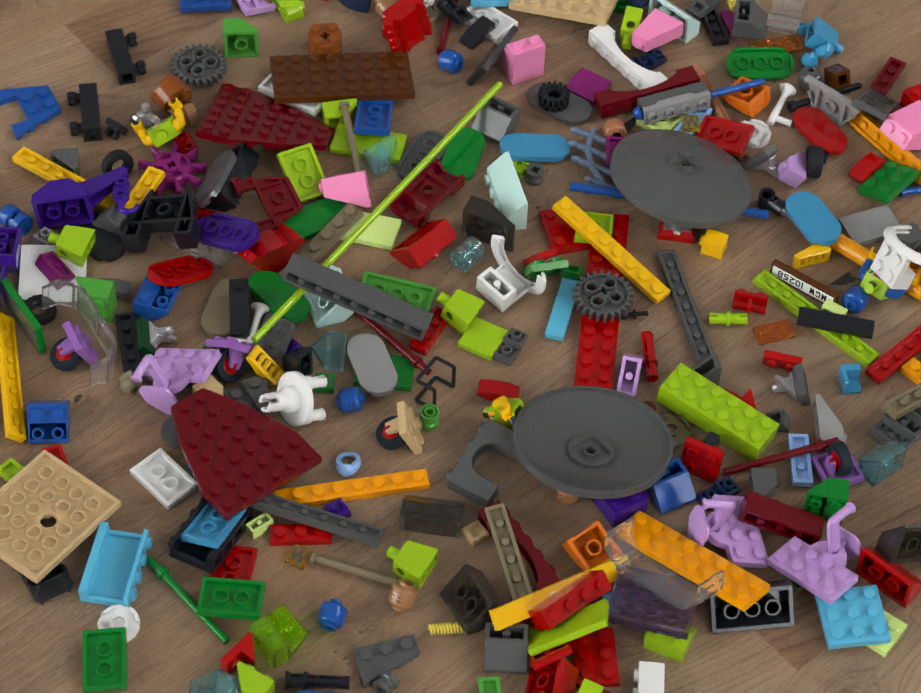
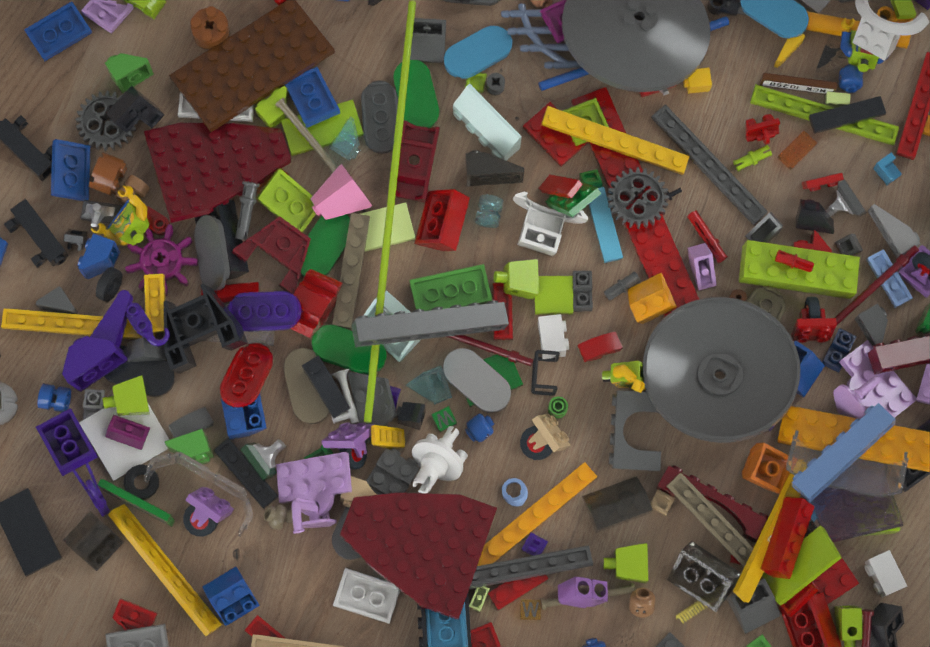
camera: 30 degrees left, 25 degrees up
none -> blue plate [51,139,90,201]
none -> blue slope [77,233,121,279]
none -> black panel [107,85,164,133]
none -> dark grey pin [235,181,260,240]
none -> white brick [538,314,569,359]
none -> medium lavender piece [558,577,608,608]
none -> dark grey axle [604,271,641,300]
none -> light orange slope [628,273,677,324]
none -> red axle [775,250,814,272]
none -> medium blue brick [792,403,896,503]
none -> black slope [796,199,834,234]

